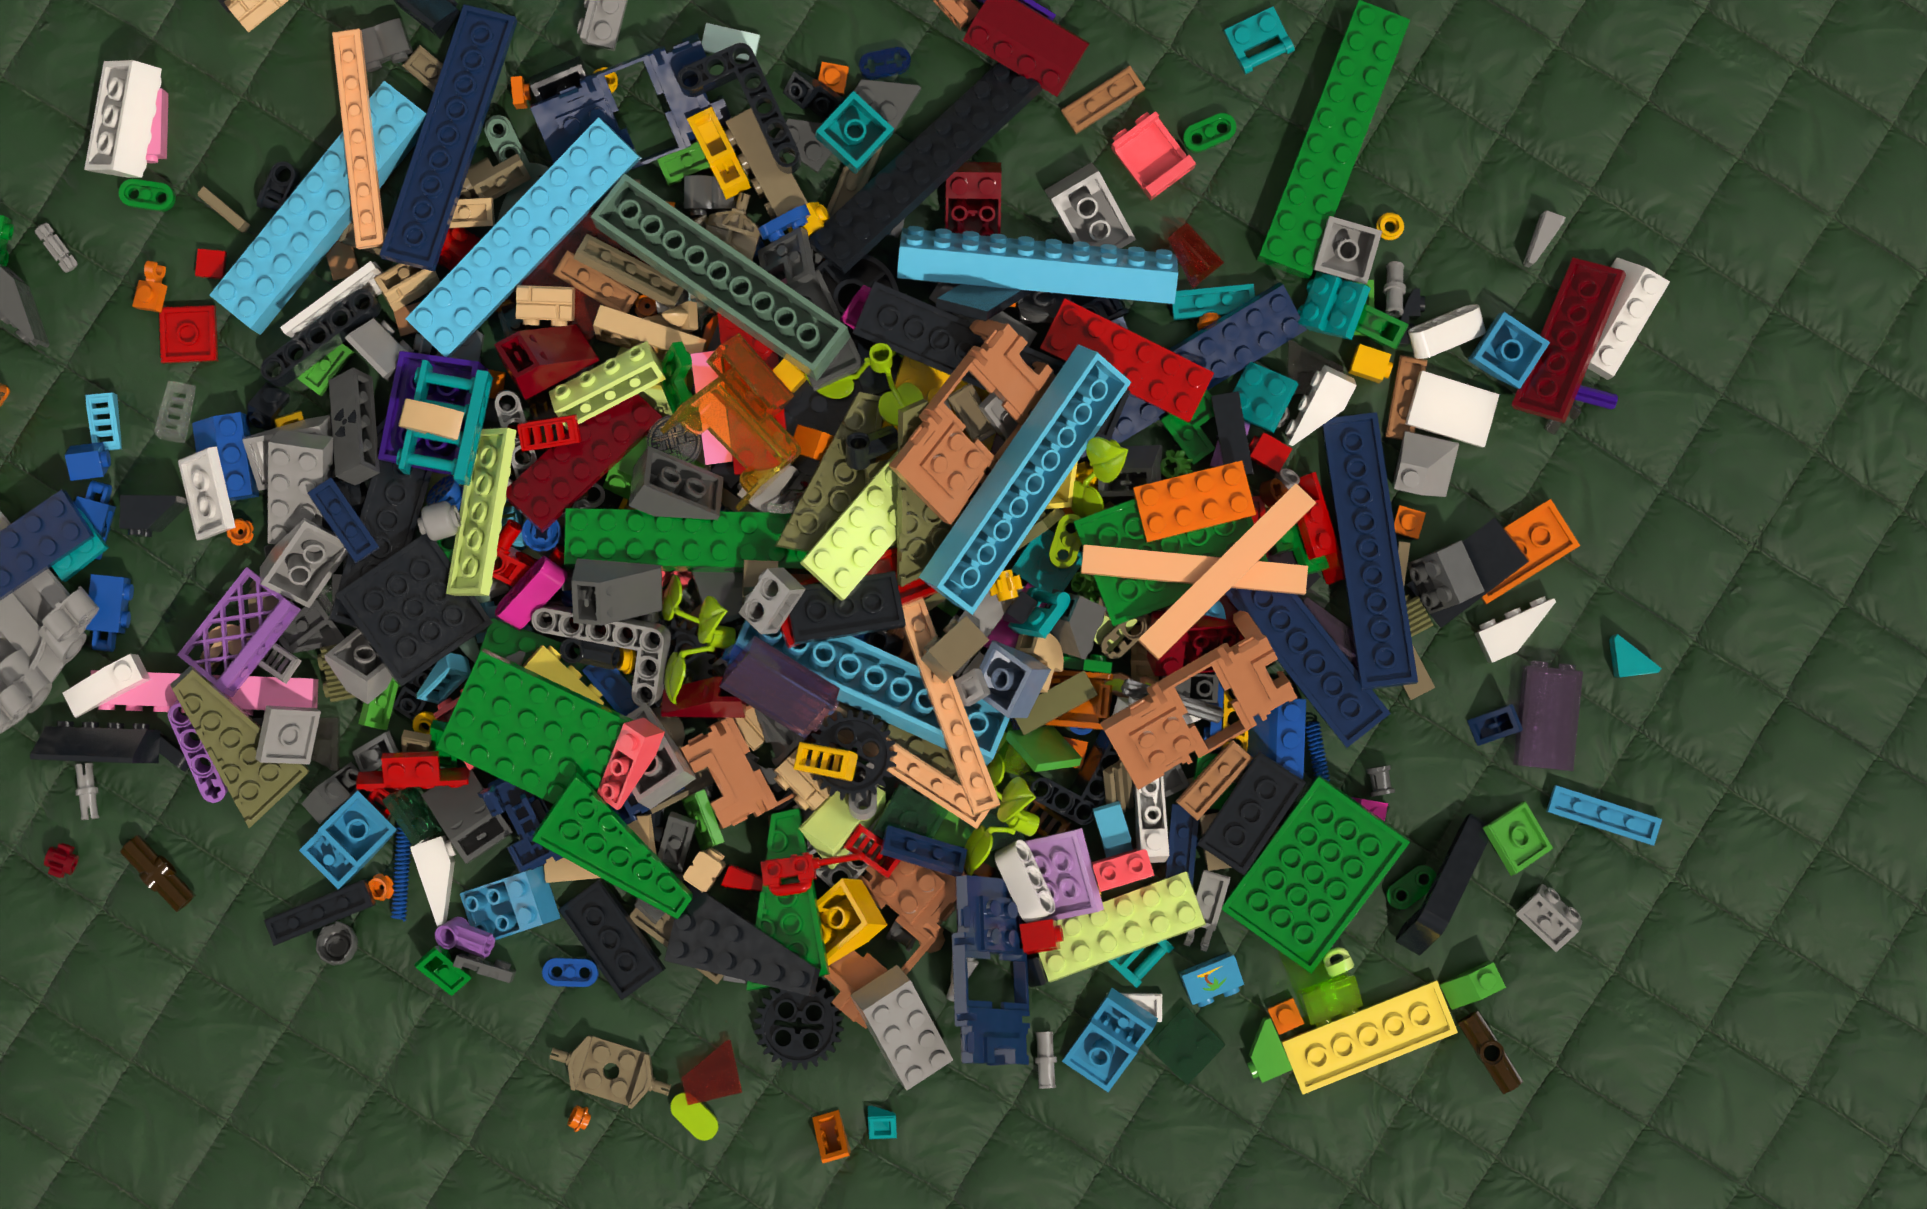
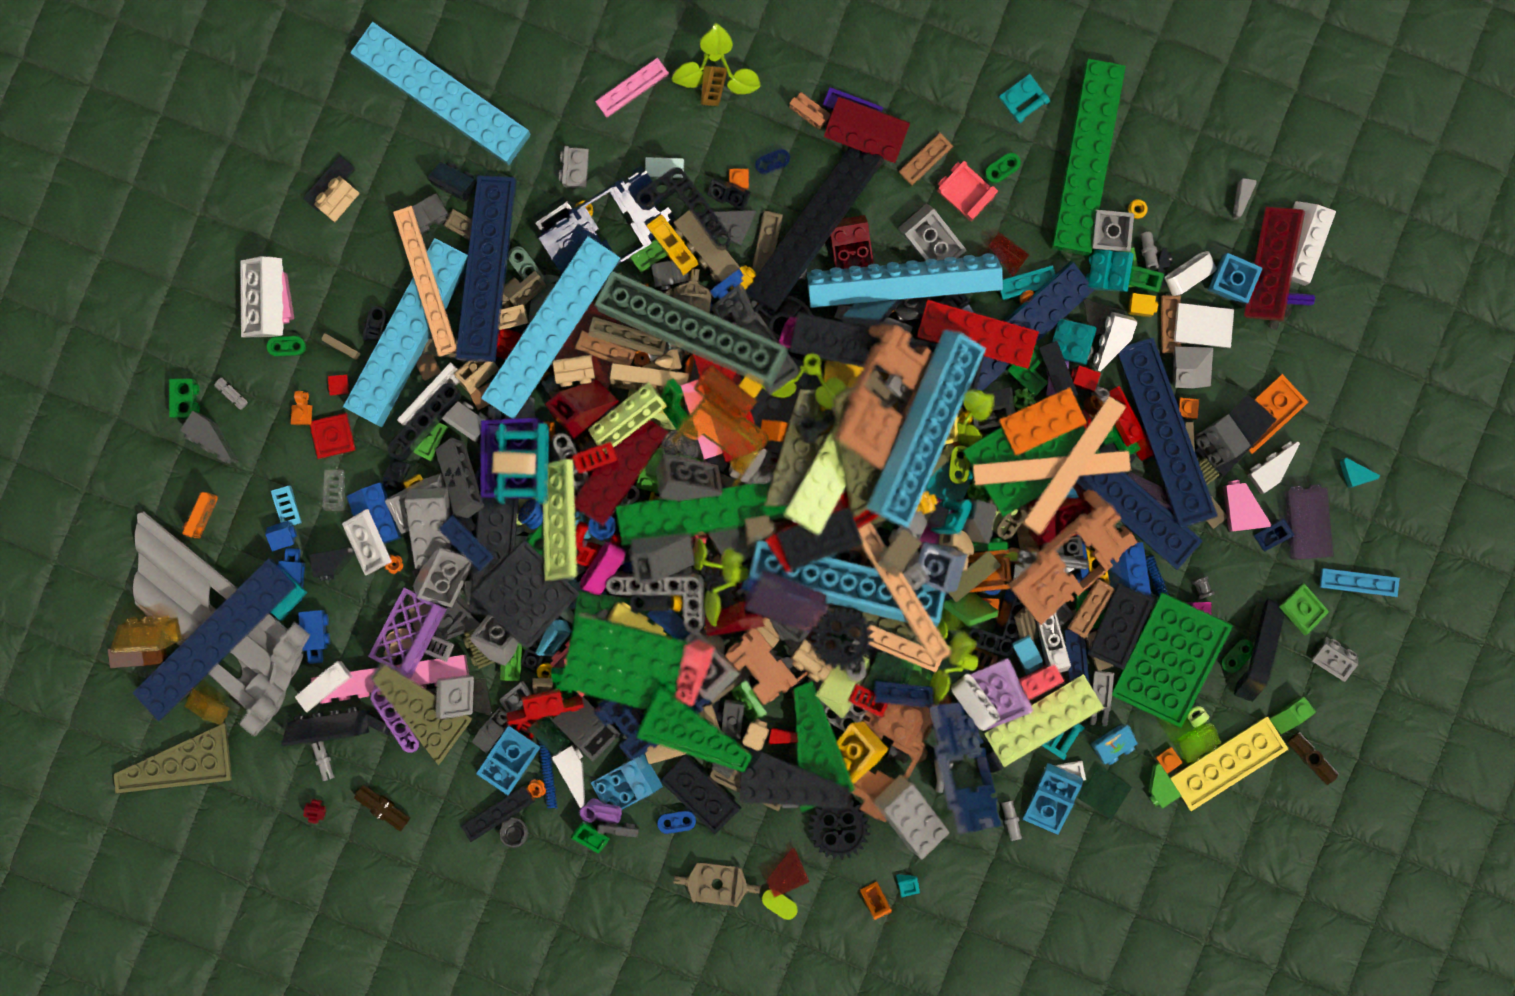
camera: 10 degrees left, 0 degrees up
light grey head [417,501,462,541] -> none
orange plate [511,76,531,109] -> none
orange plate [567,1105,591,1132] -> none
light grey brick [738,568,806,634] -> none
red piece [761,851,865,896] -> none
yellow slope [793,742,858,781] -> none
teal brick [815,91,894,174] -> none
dark grey wing [854,79,921,133] -> none
red brick [1019,919,1064,954] -> none
none -> bright pink slope [1223,480,1271,532]

